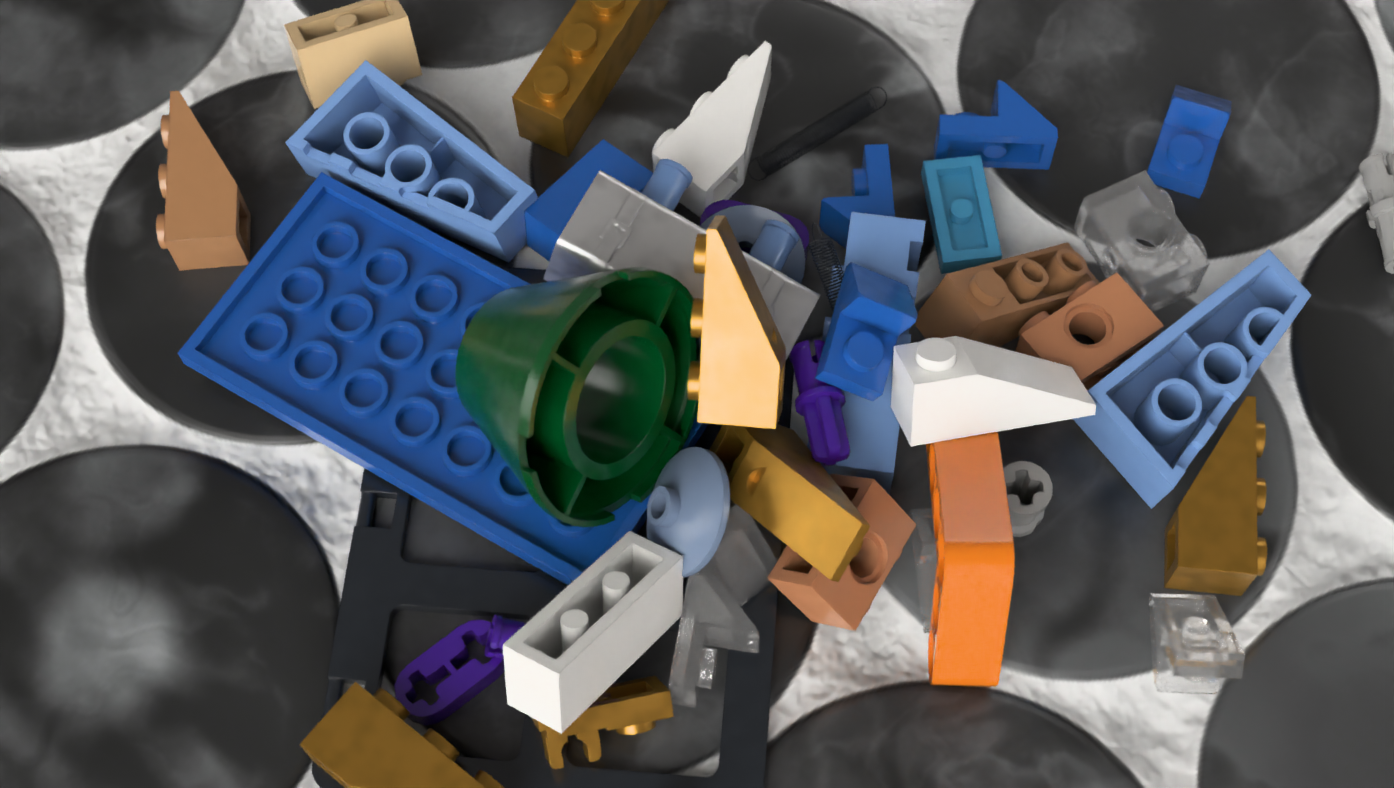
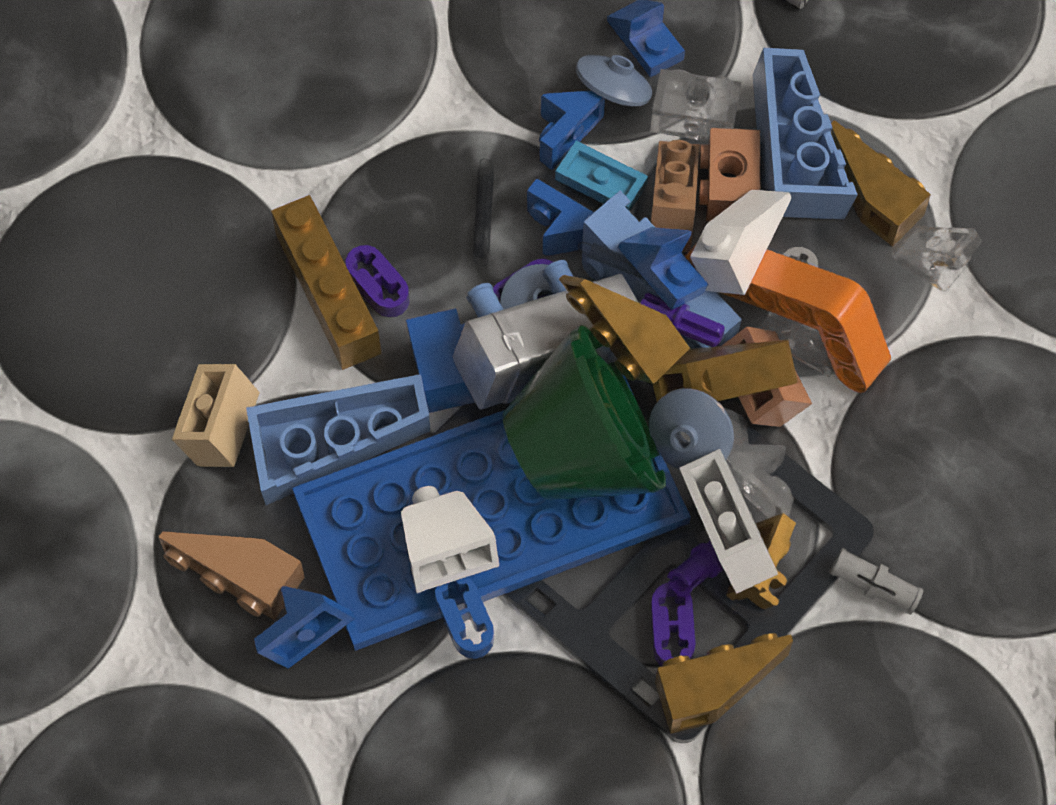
camera: 55 degrees left, 0 degrees up
white slope [652,41,772,218] -> none
none -> blue slope [254,586,355,669]
none -> dark purple beam [346,245,410,317]
none -> white torso [401,486,499,593]
none -> blue beam [435,576,494,659]
none -> sand blue dish [576,55,652,106]

